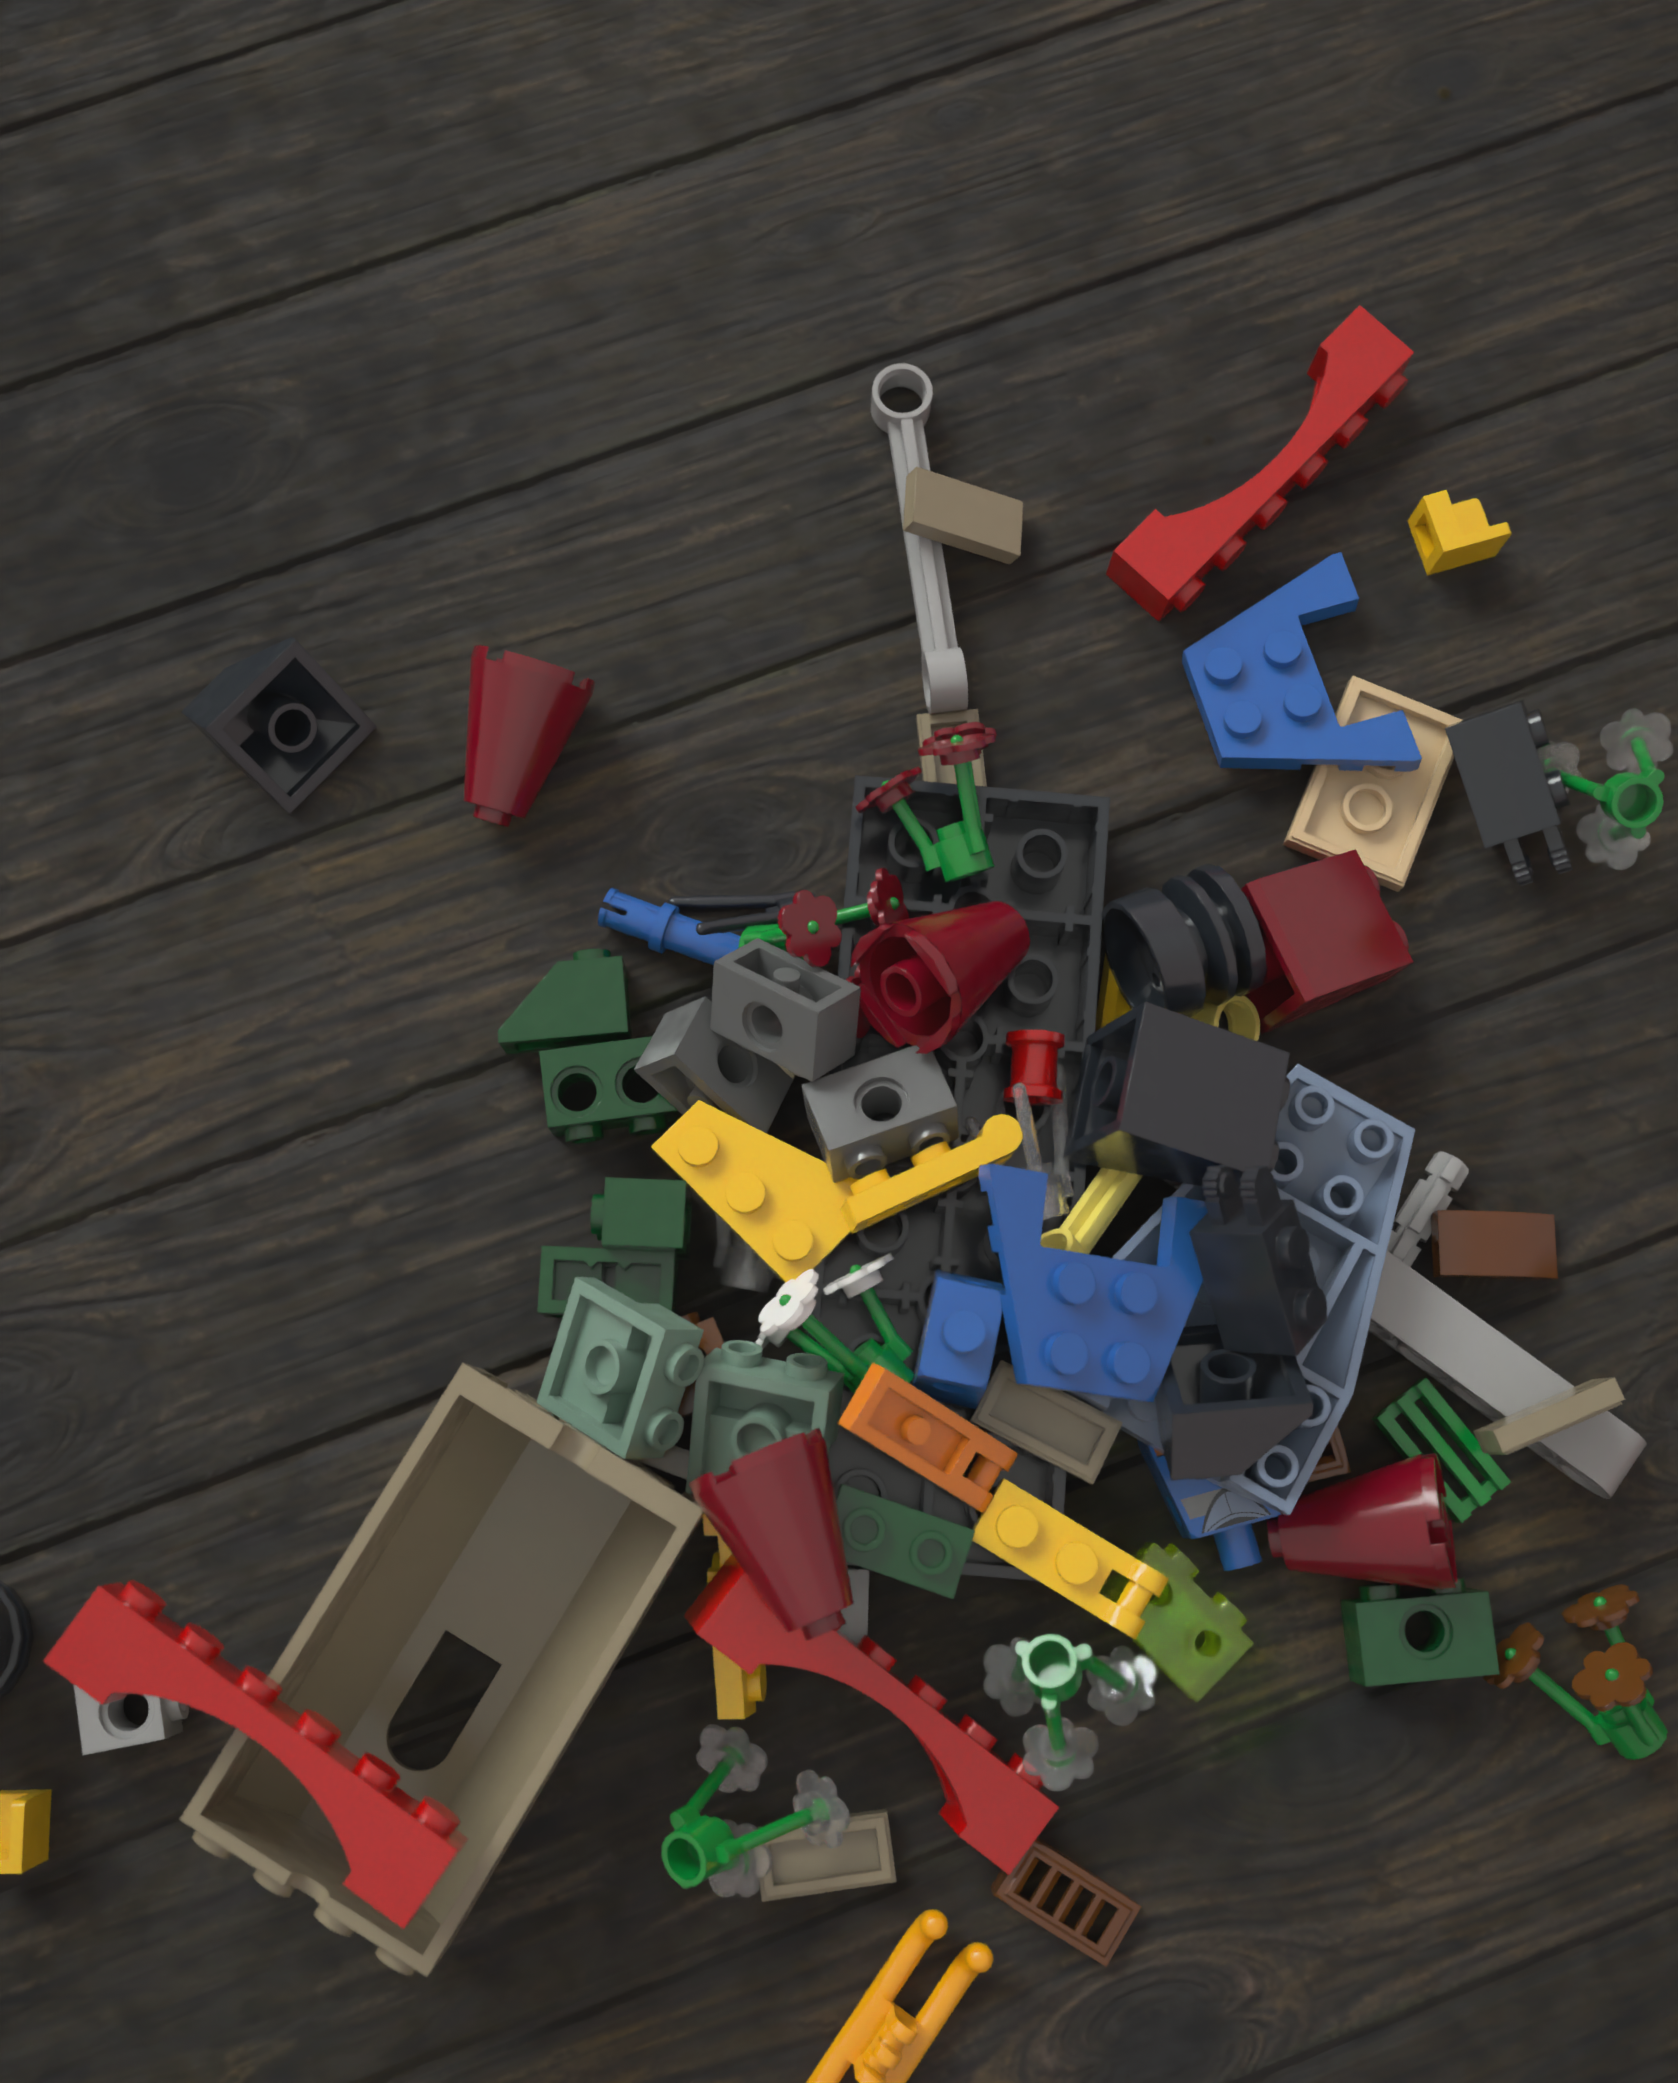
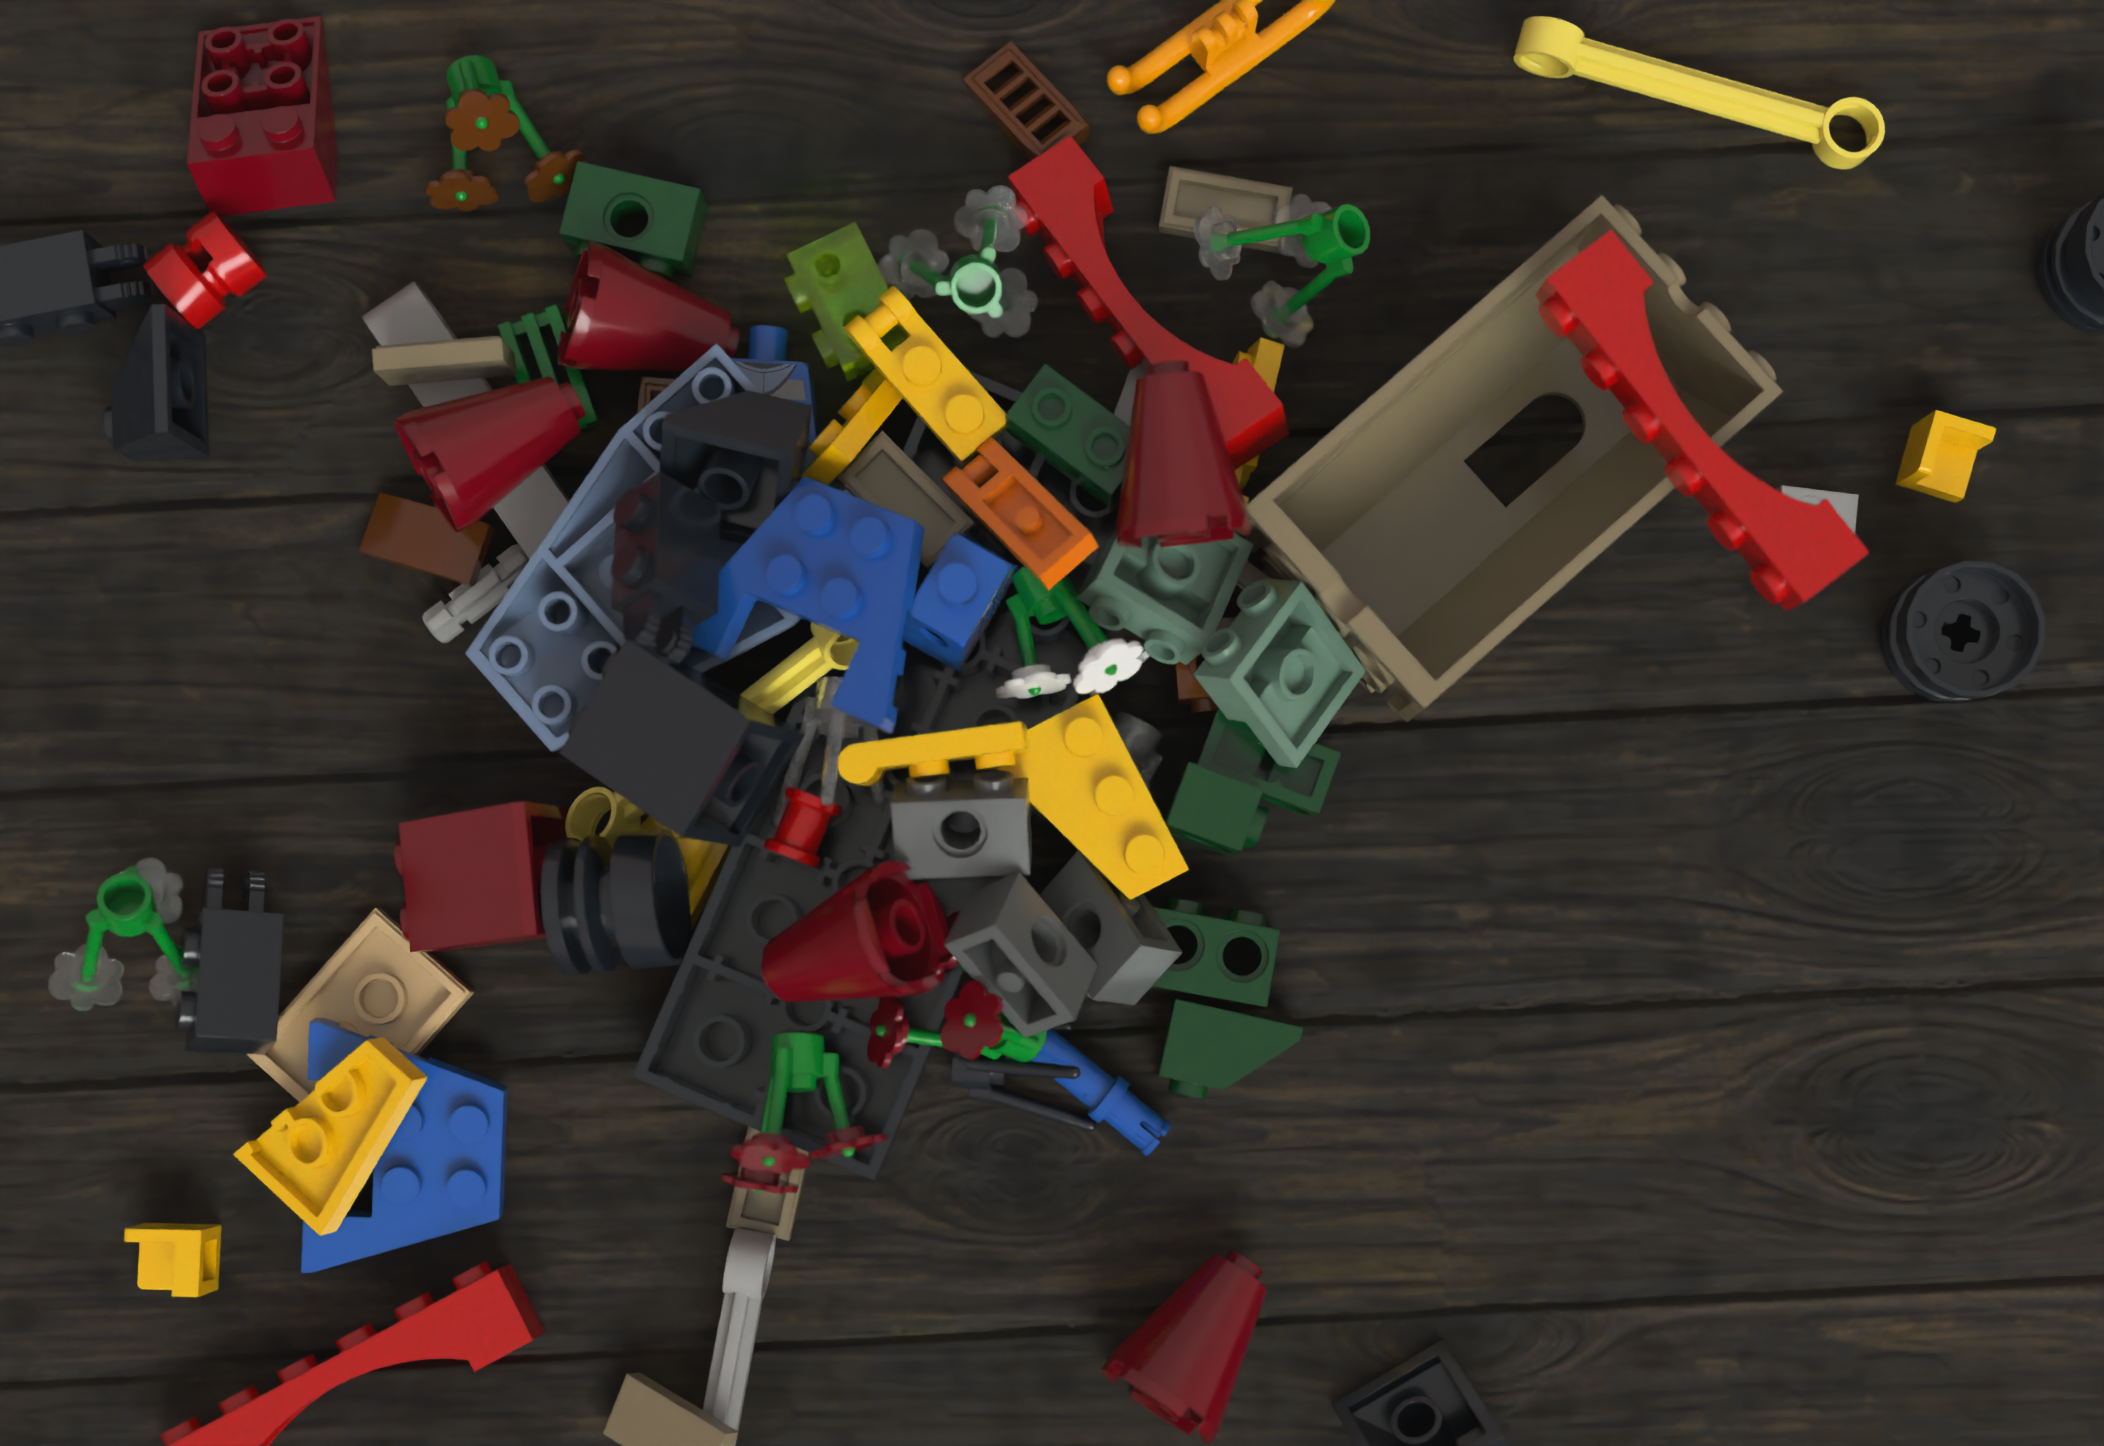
camera: 155 degrees left, 5 degrees up
none -> yellow wing [233,1037,428,1236]
none -> dark red cone [394,376,585,533]
none -> yellow plate [800,344,902,485]

